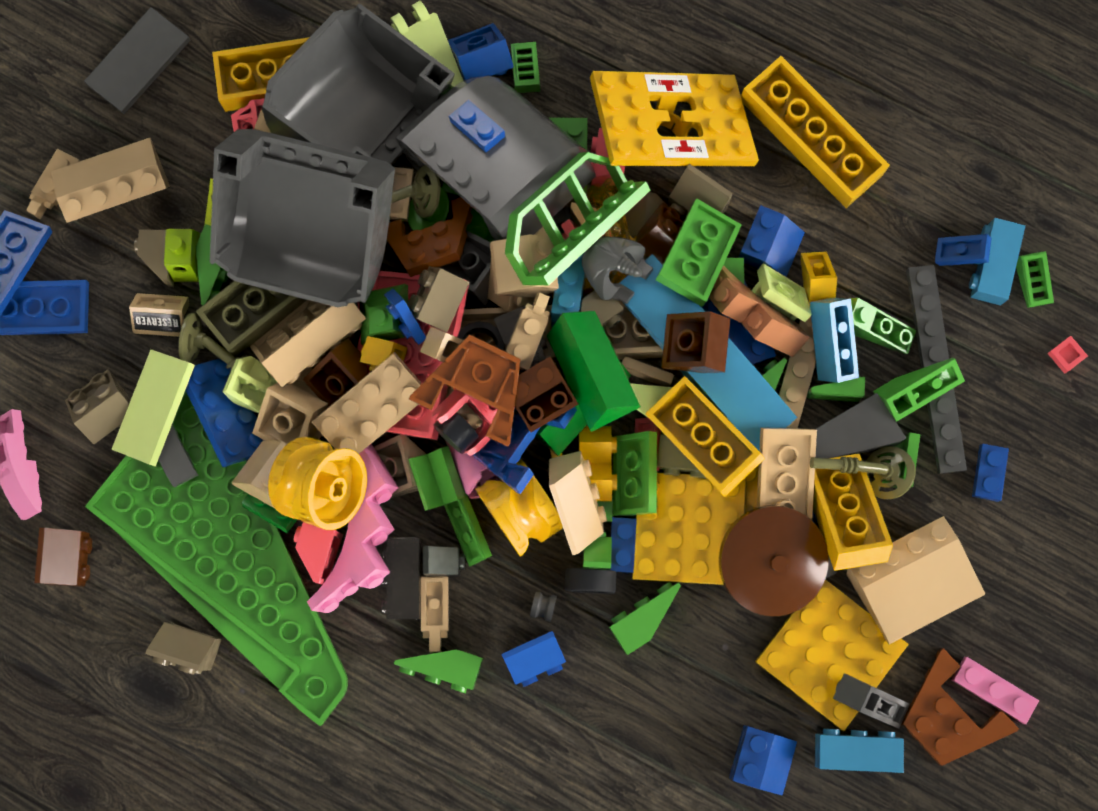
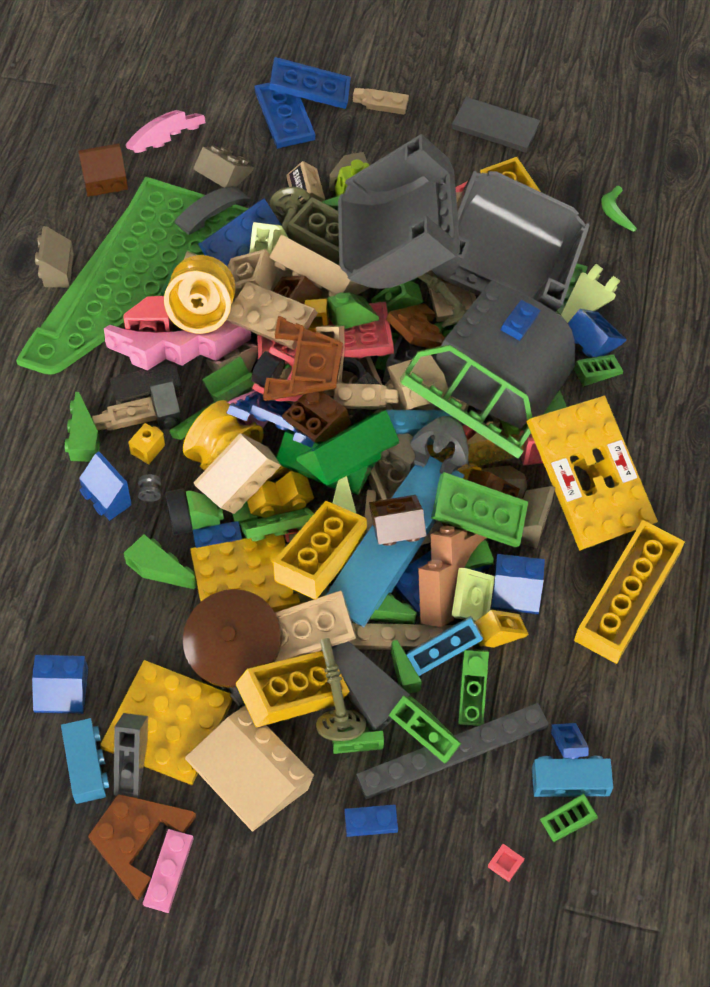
camera: 70 degrees right, 20 degrees down
tan slope [51,137,170,223] -> none
yellowish green tile [112,350,195,466] -> none
blue plate [384,289,426,345] -> none
dark tan slope [407,266,470,332] -> none
none -> yellow brick [129,423,165,464]

